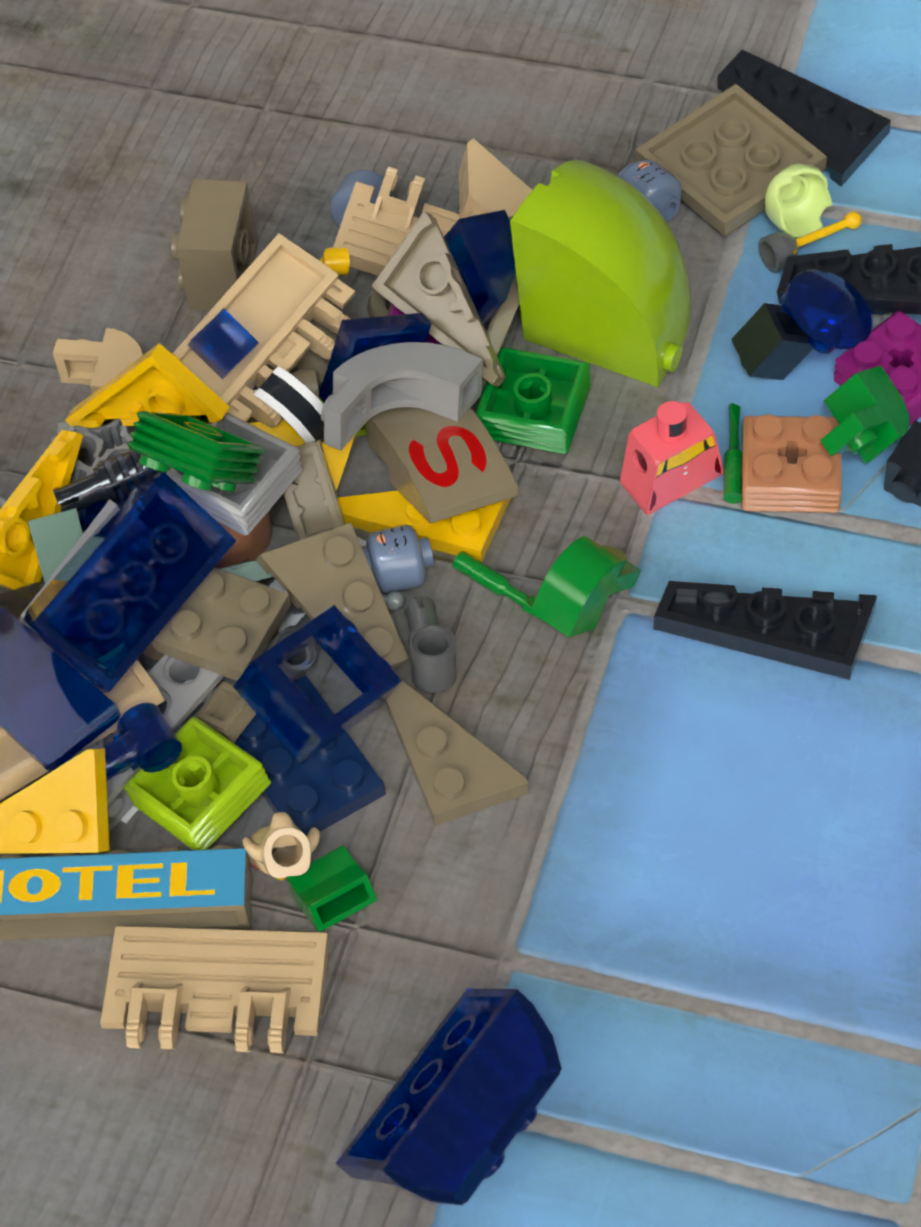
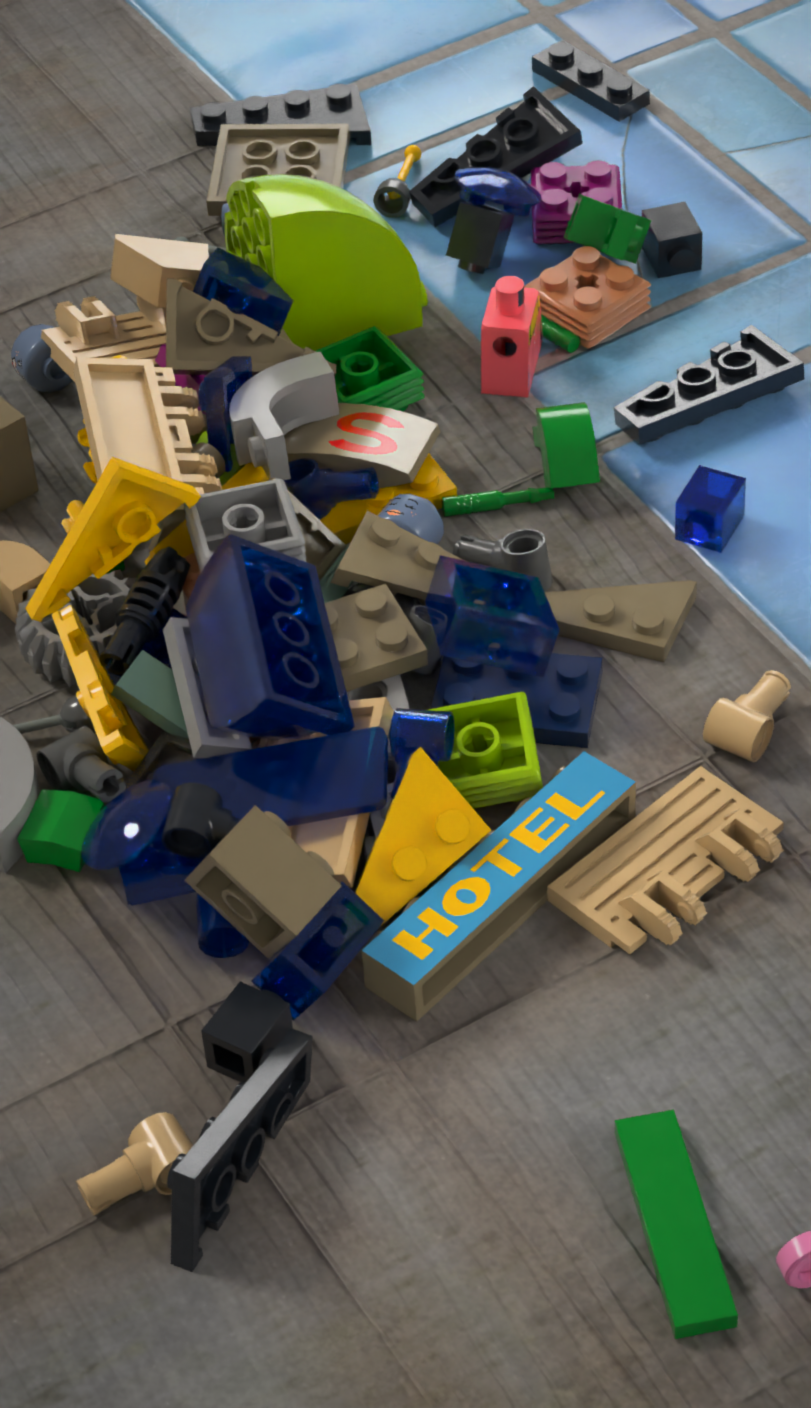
camera: 50 degrees left, 10 degrees down
green brick [127,411,265,492] -> none
clear blue tile [188,308,259,380] -> none
dark tan tile [195,680,264,743] -> none
tan animal [243,812,320,880] -> none
sticker [253,366,324,443] -> none
green piece [286,845,378,932] -> none
yellowish green hair [764,164,832,238] -> none
none -> clear blue pin [284,458,379,520]
none -> clear blue brick [675,465,746,553]
none -> tan pin [703,670,791,762]

